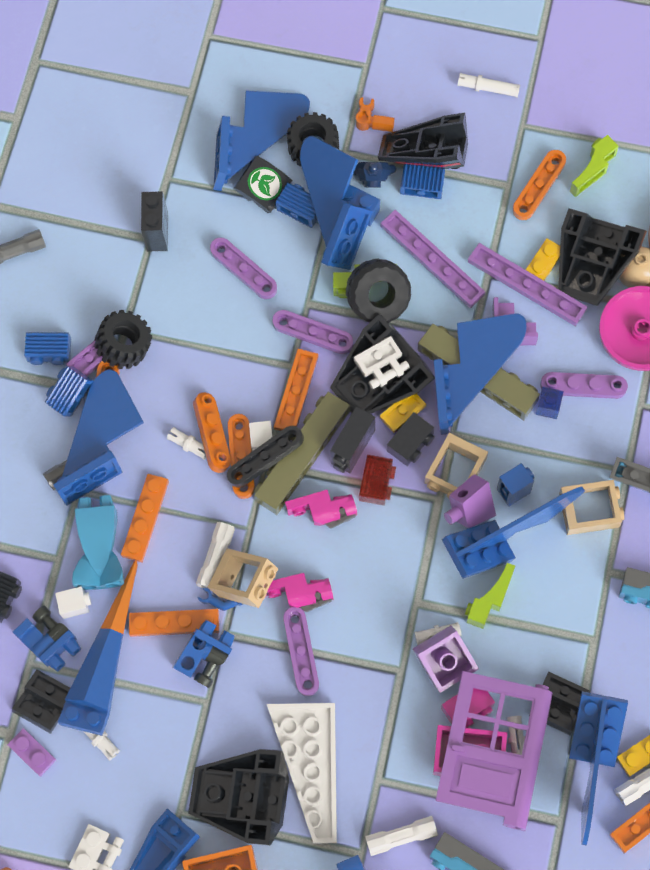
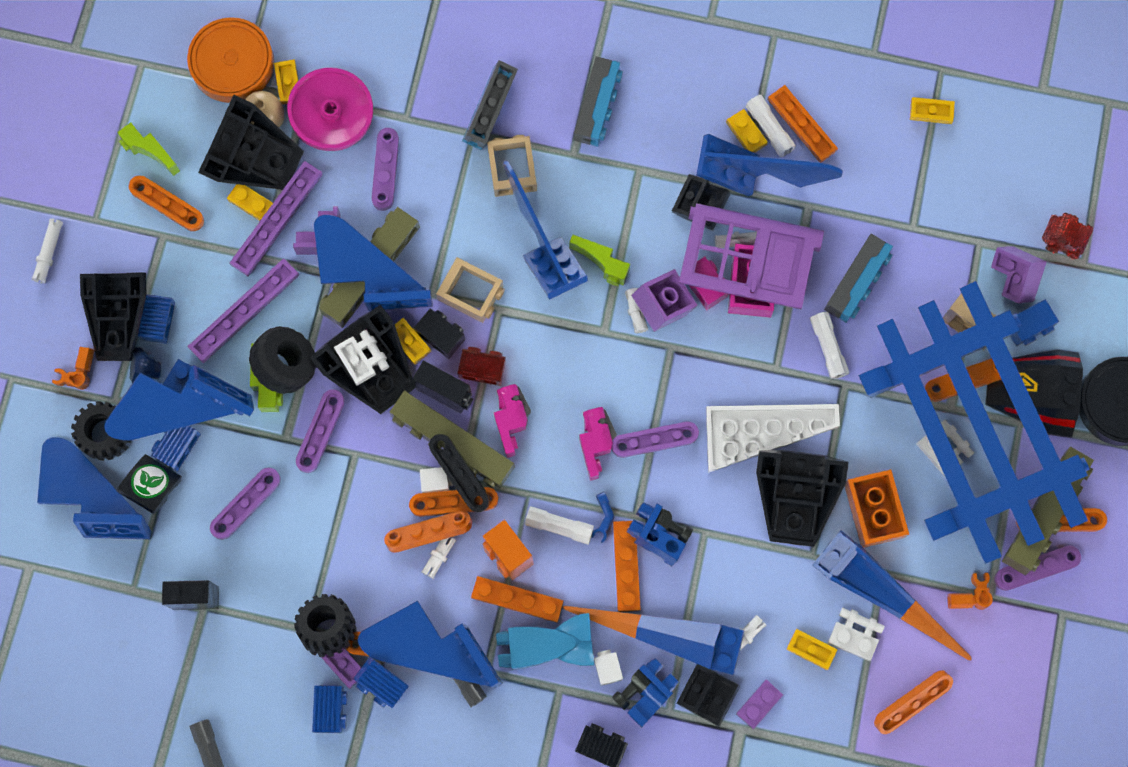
camera: 95 degrees left, 5 degrees up
tan window [208,548,278,608] -> none
orange plate [274,349,319,431] -> none
medium lavender torso [444,474,496,528] -> none
blue brick [497,463,535,506] -> none
clear blue brick [536,386,564,419] -> none
none -> orange brick [482,519,534,581]
none -> yellow plate [786,629,838,670]

